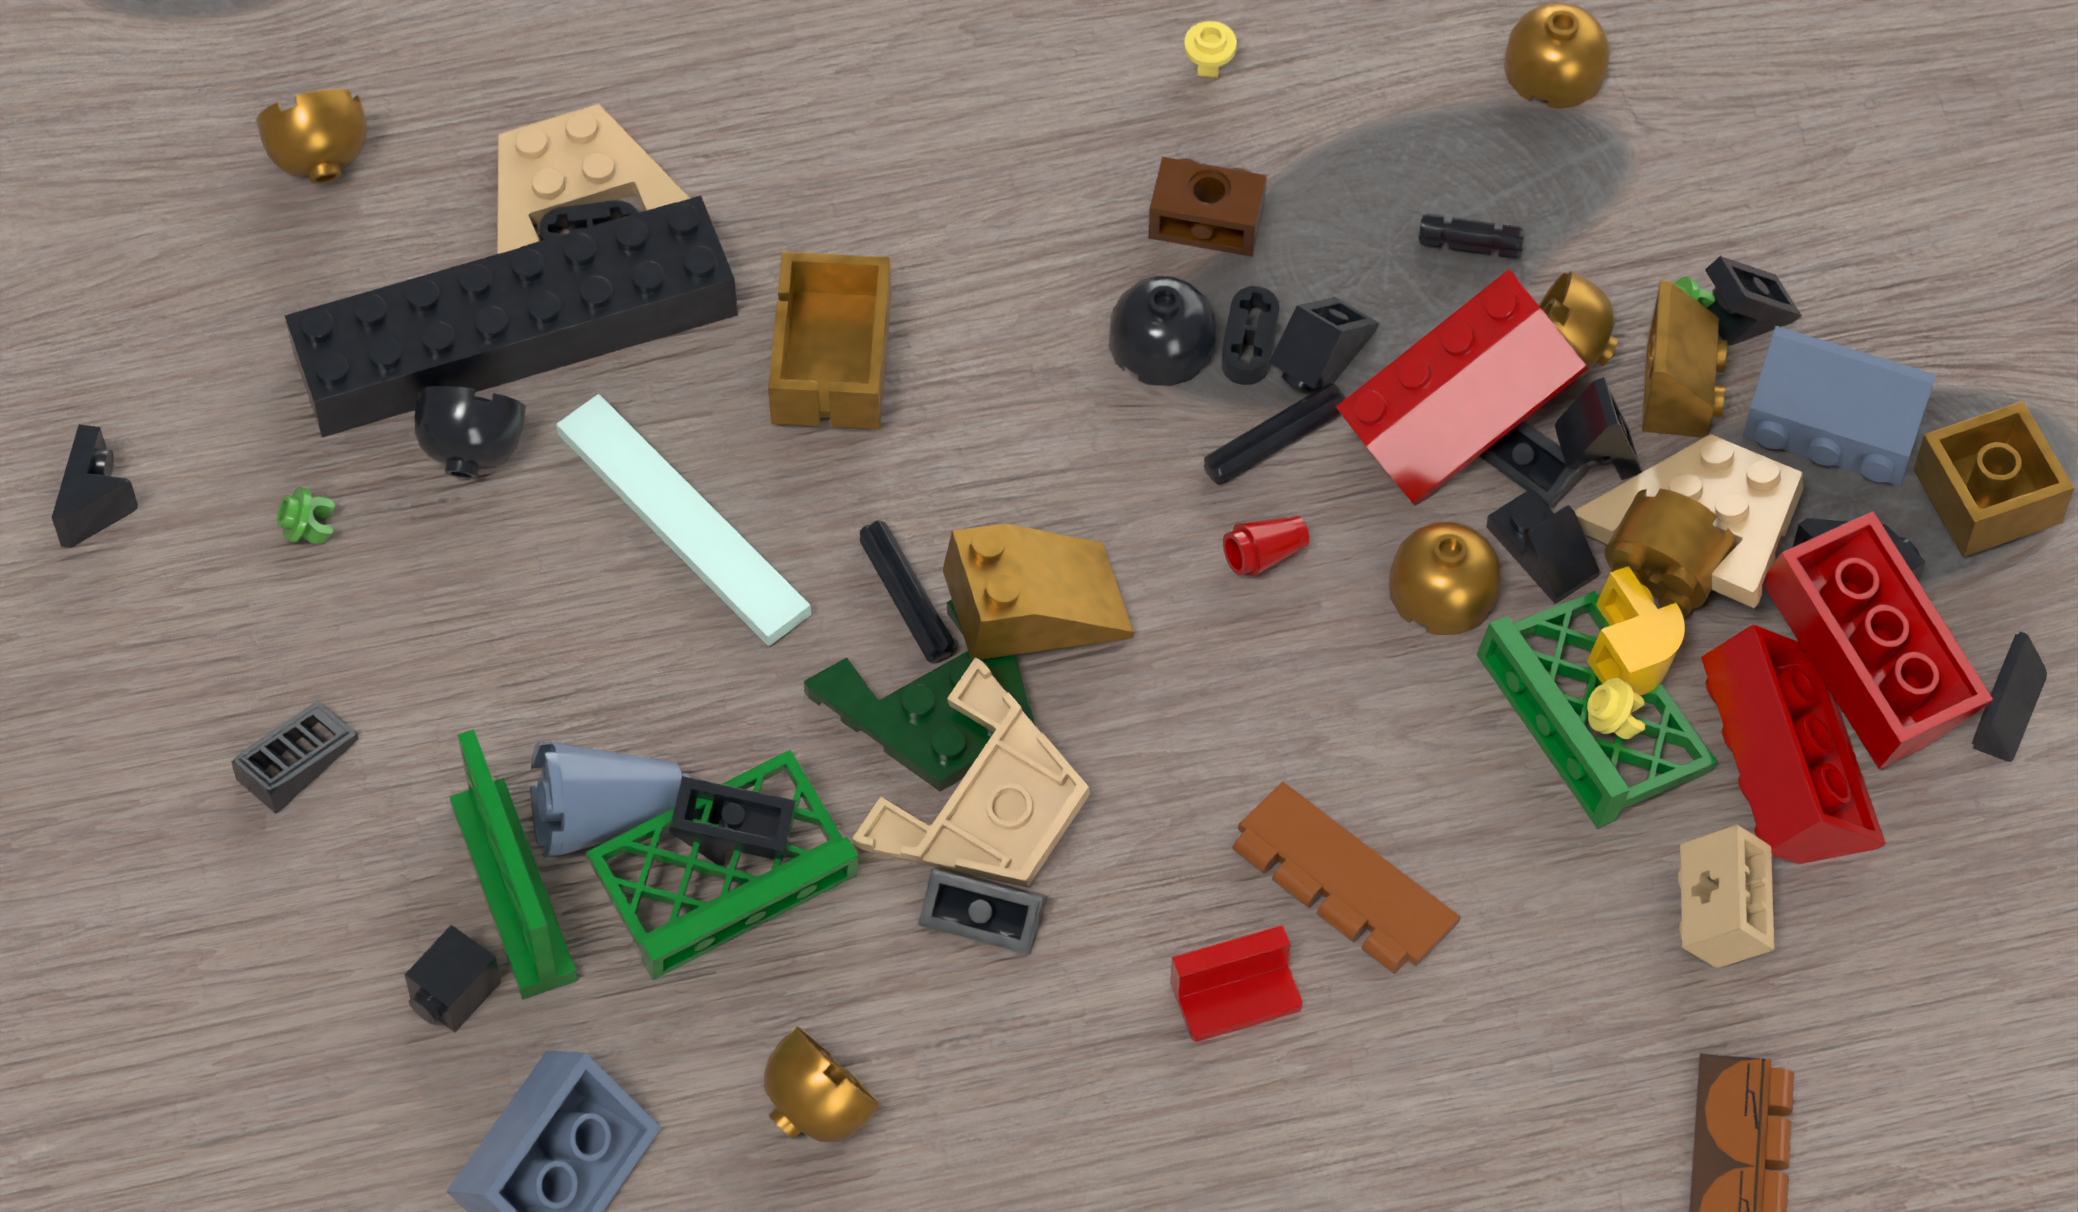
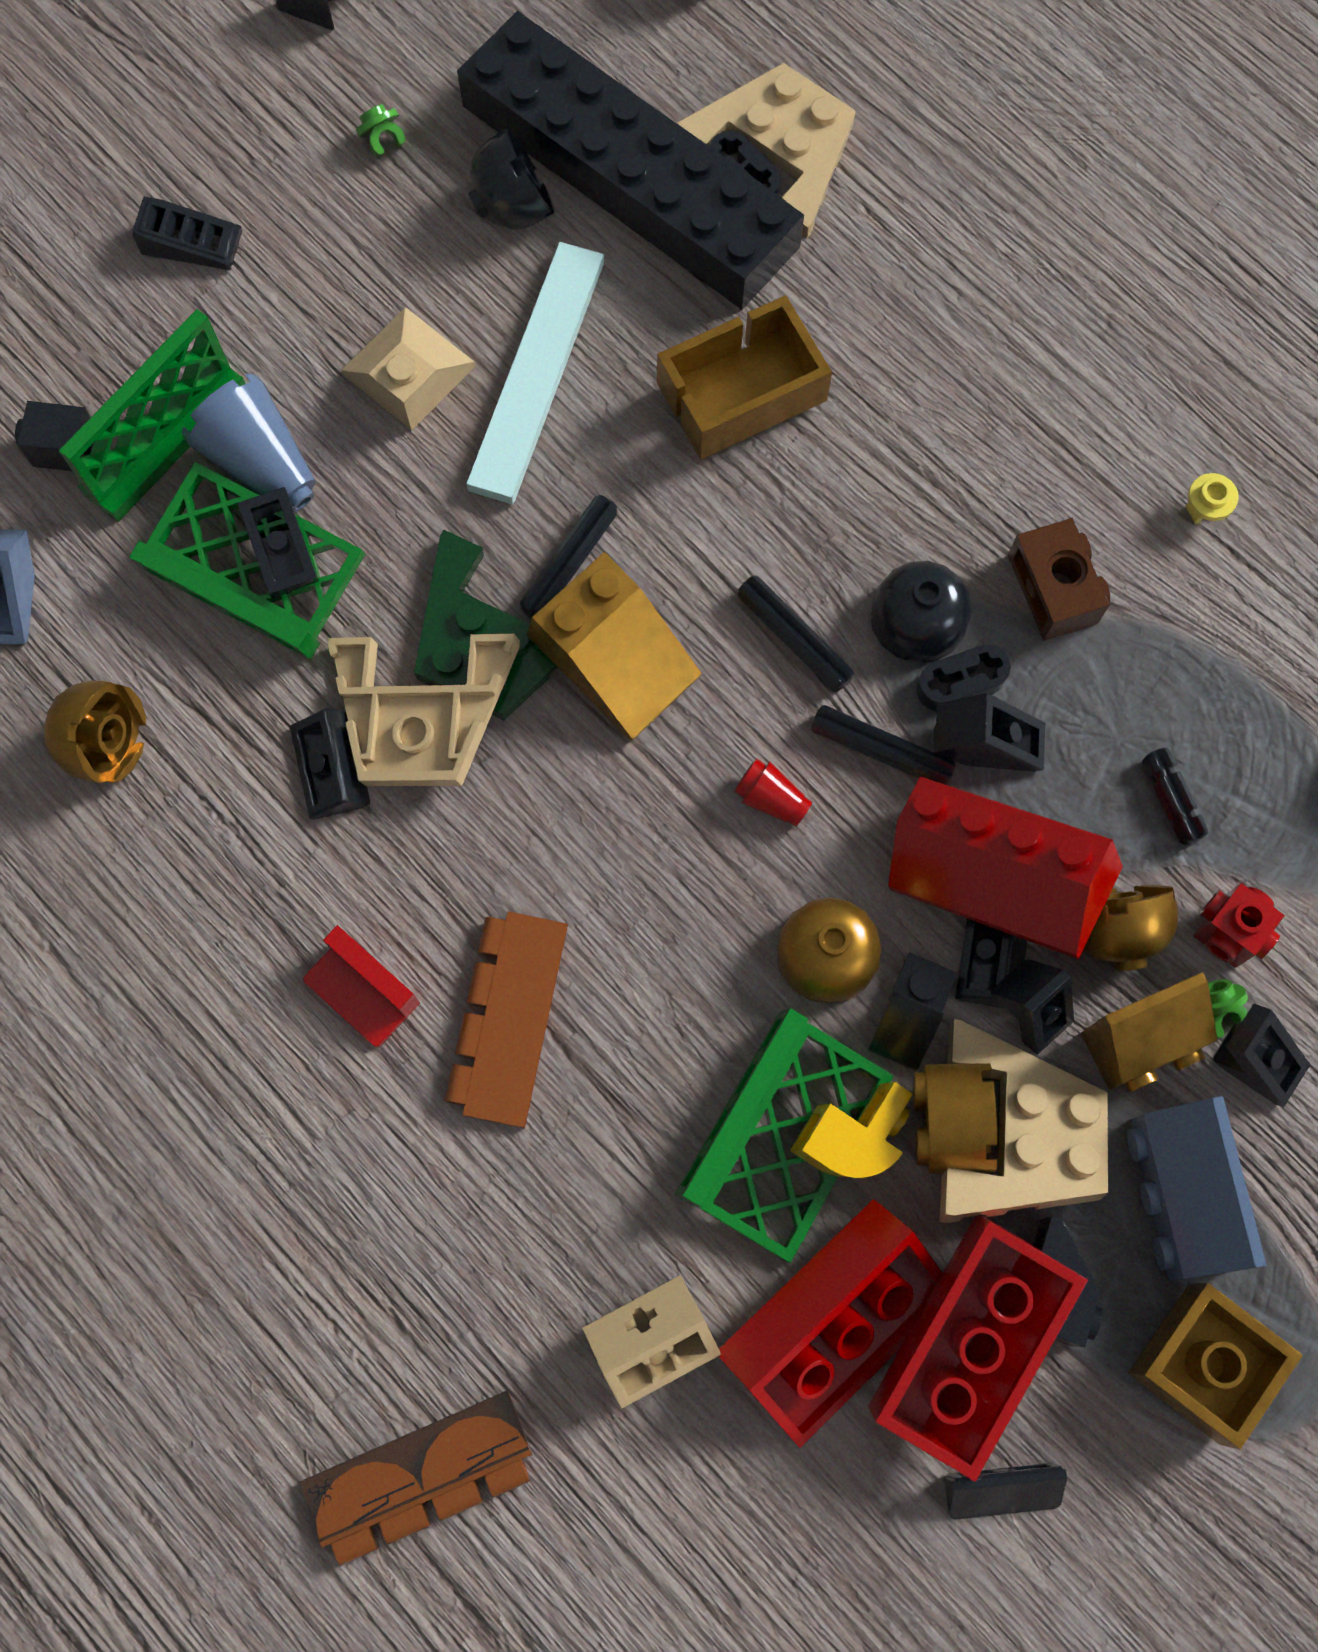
camera: 60 degrees right, 15 degrees up
light yellow plate [1587,678,1645,739] -> none
none -> tan slope [341,307,475,431]
none -> black axle [738,575,854,692]
none -> red brick [1193,883,1285,968]

